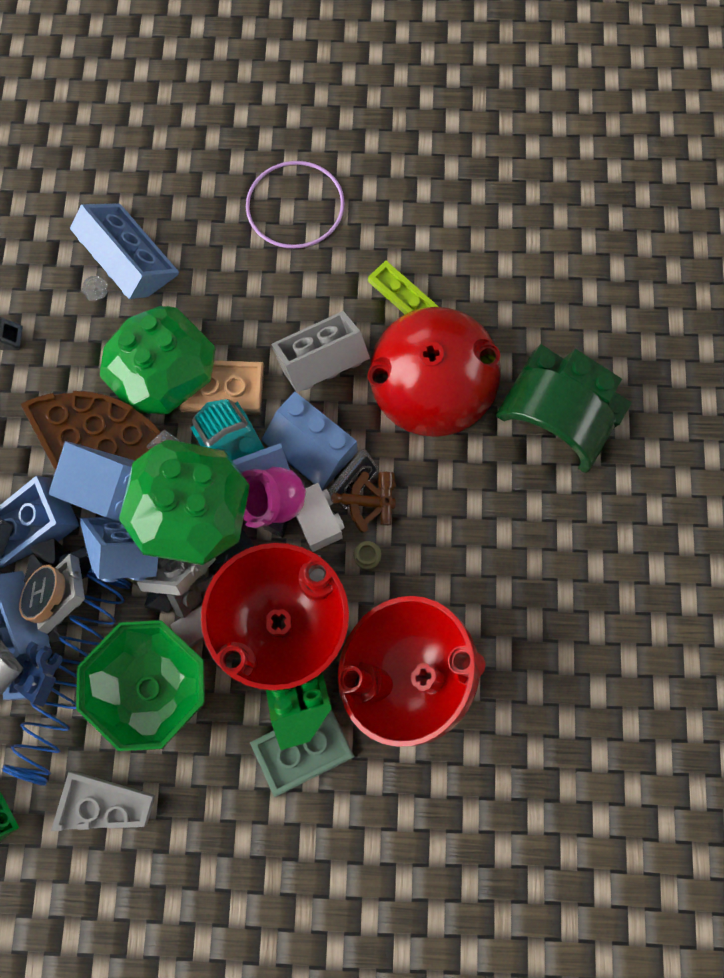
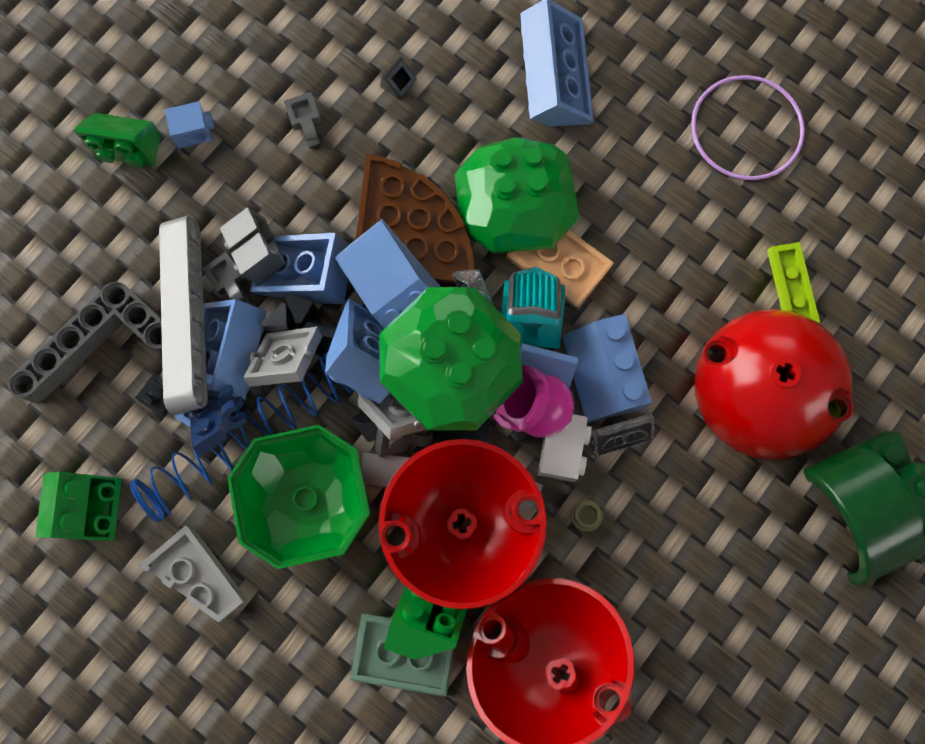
camera: 30 degrees right, 5 degrees up
tile [19,565,65,623] -> none
clear plate [82,276,108,301] -> none
light grey brick [271,311,370,393] -> none
reddish brown piece [331,472,396,533] -> none

